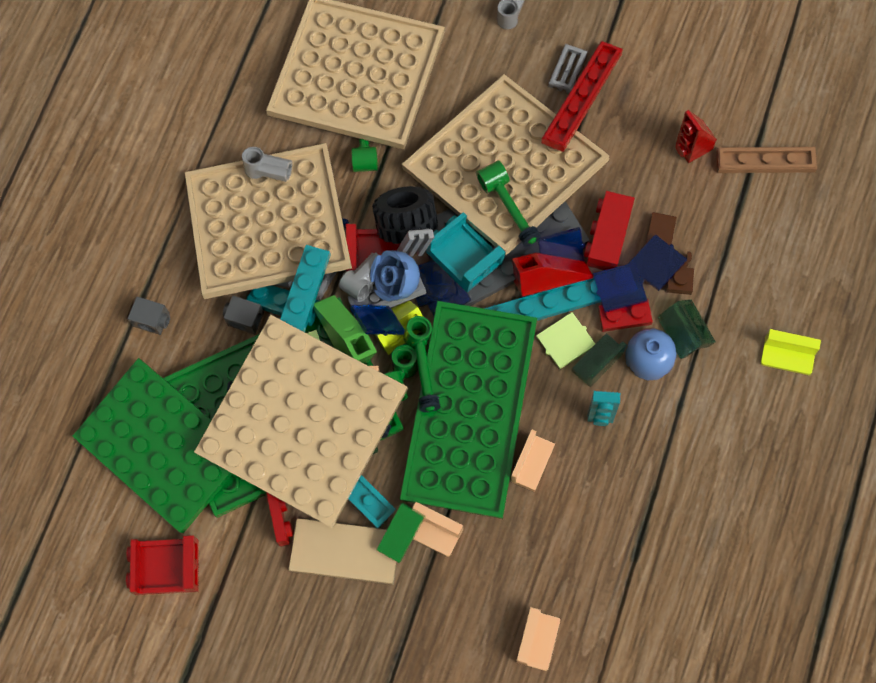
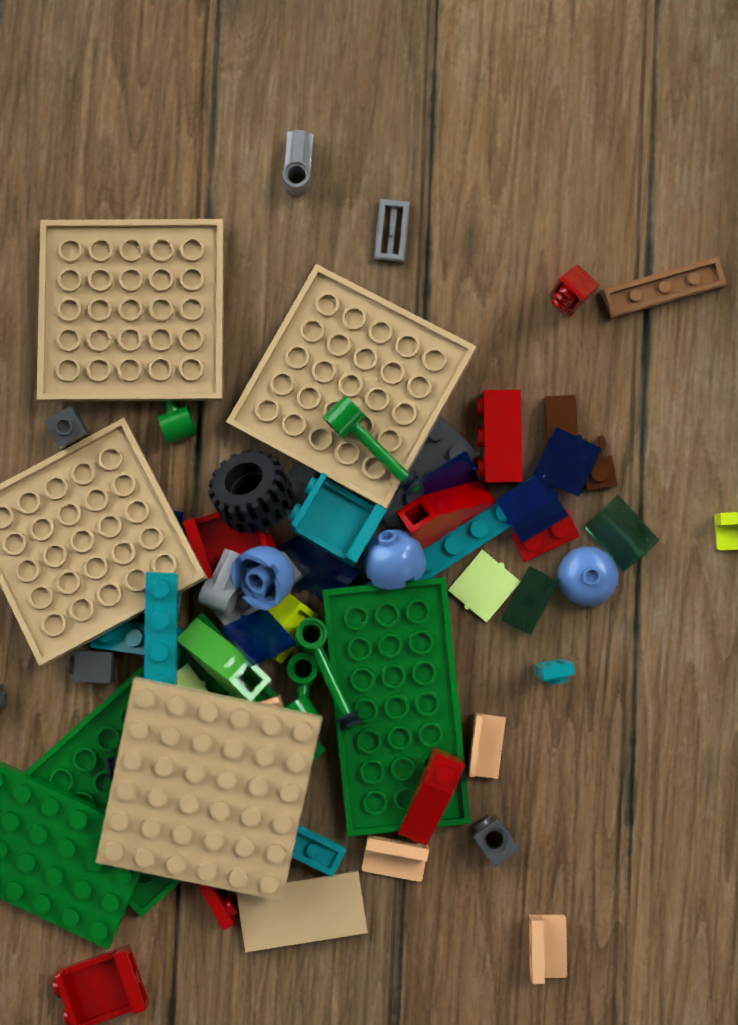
camera: 20 degrees left, 15 degrees up
light grey piece [242,147,293,182] -> none
green tile [377,503,425,563] -> none
light grey tile [397,229,434,257] -> none
red tile [541,41,623,152] -> none
none -> dark grey brick [44,406,91,450]
none -> medium blue cylinder [363,529,427,590]
none -> red slope [398,747,465,846]
none -> dark grey brick [471,815,520,867]

